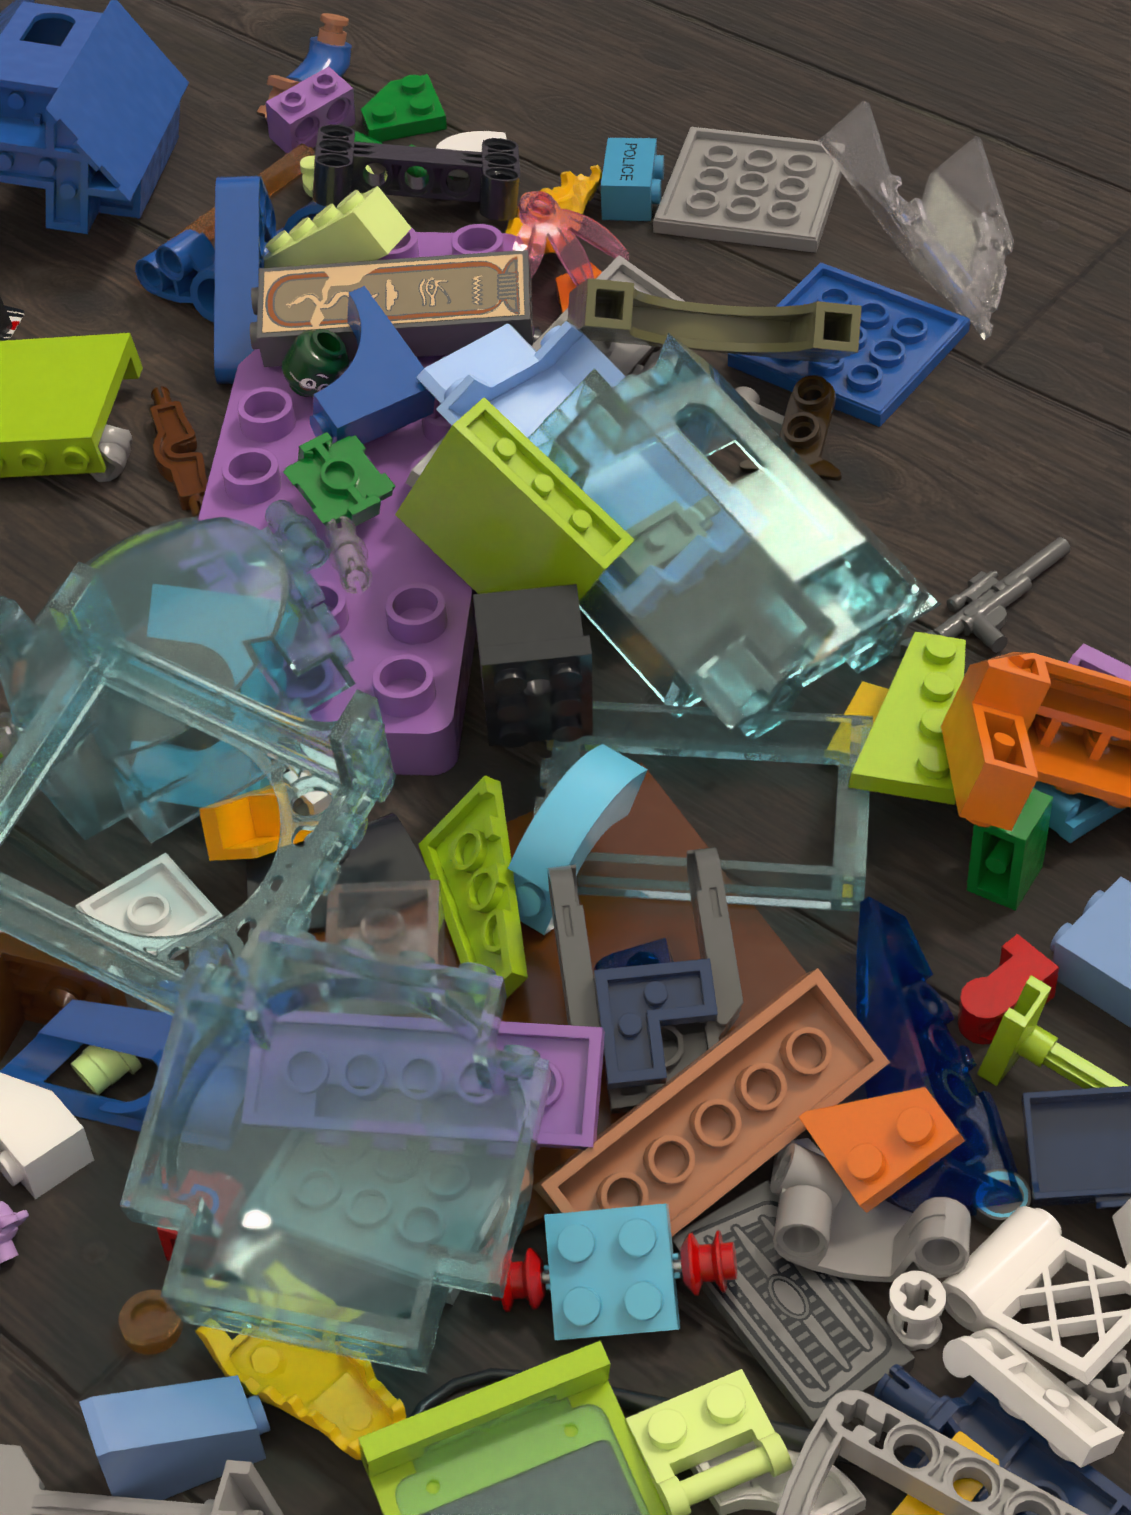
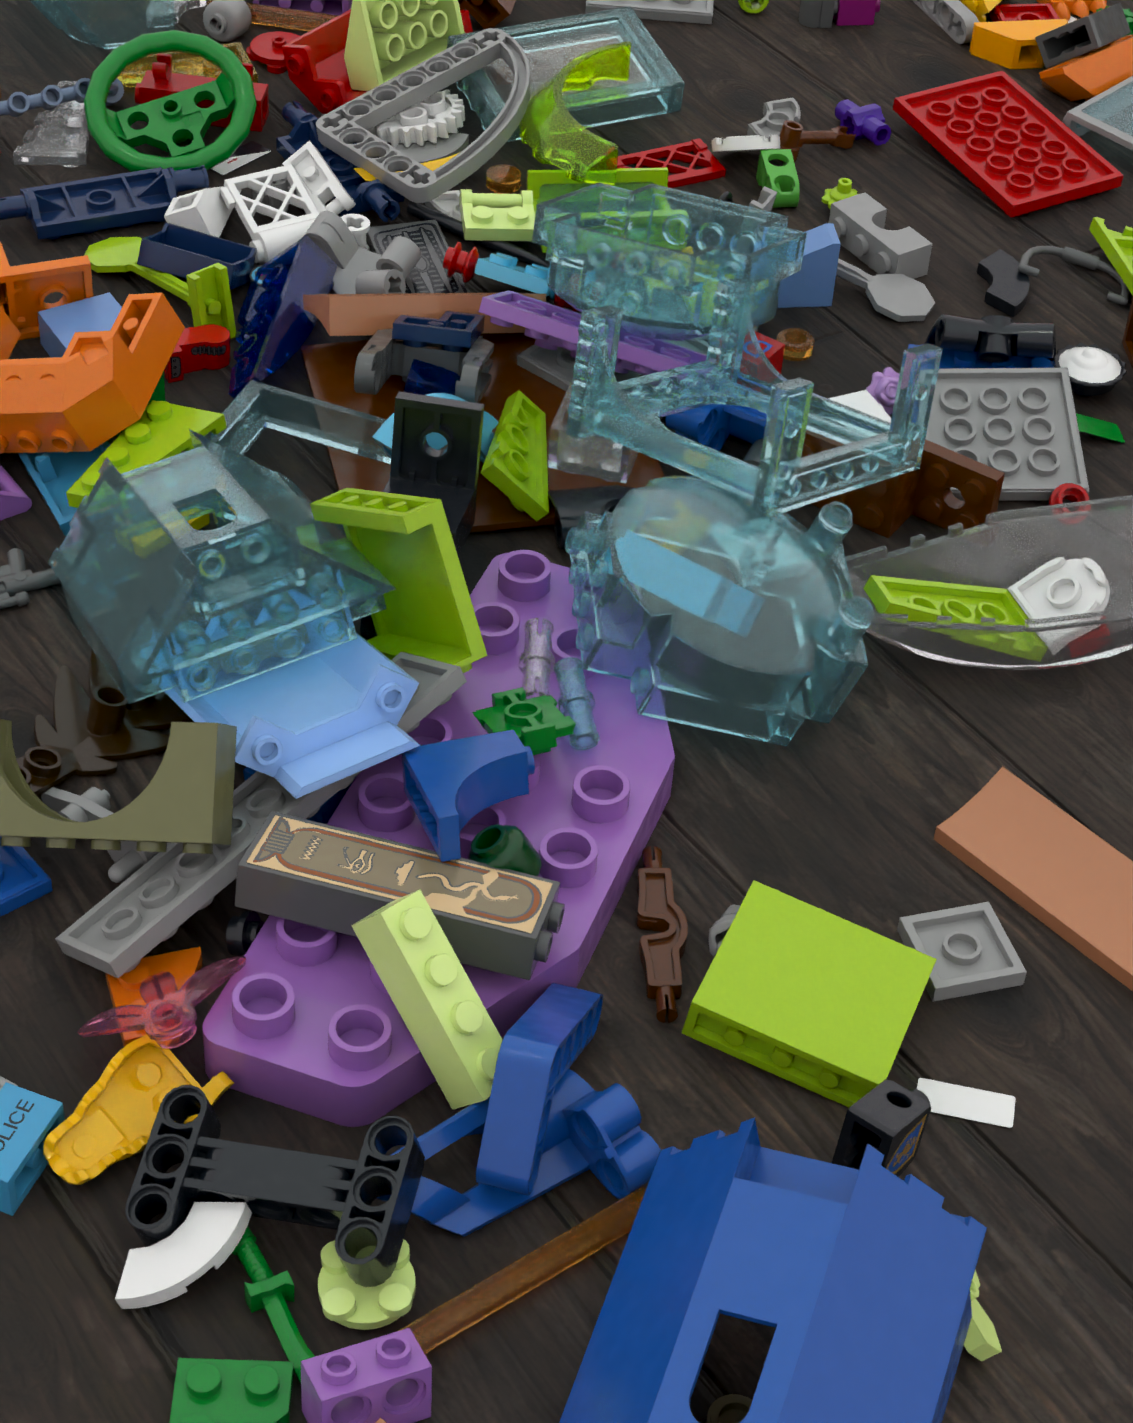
camera: 170 degrees left, 5 degrees down
orange wing [798,1087,965,1213] -> none

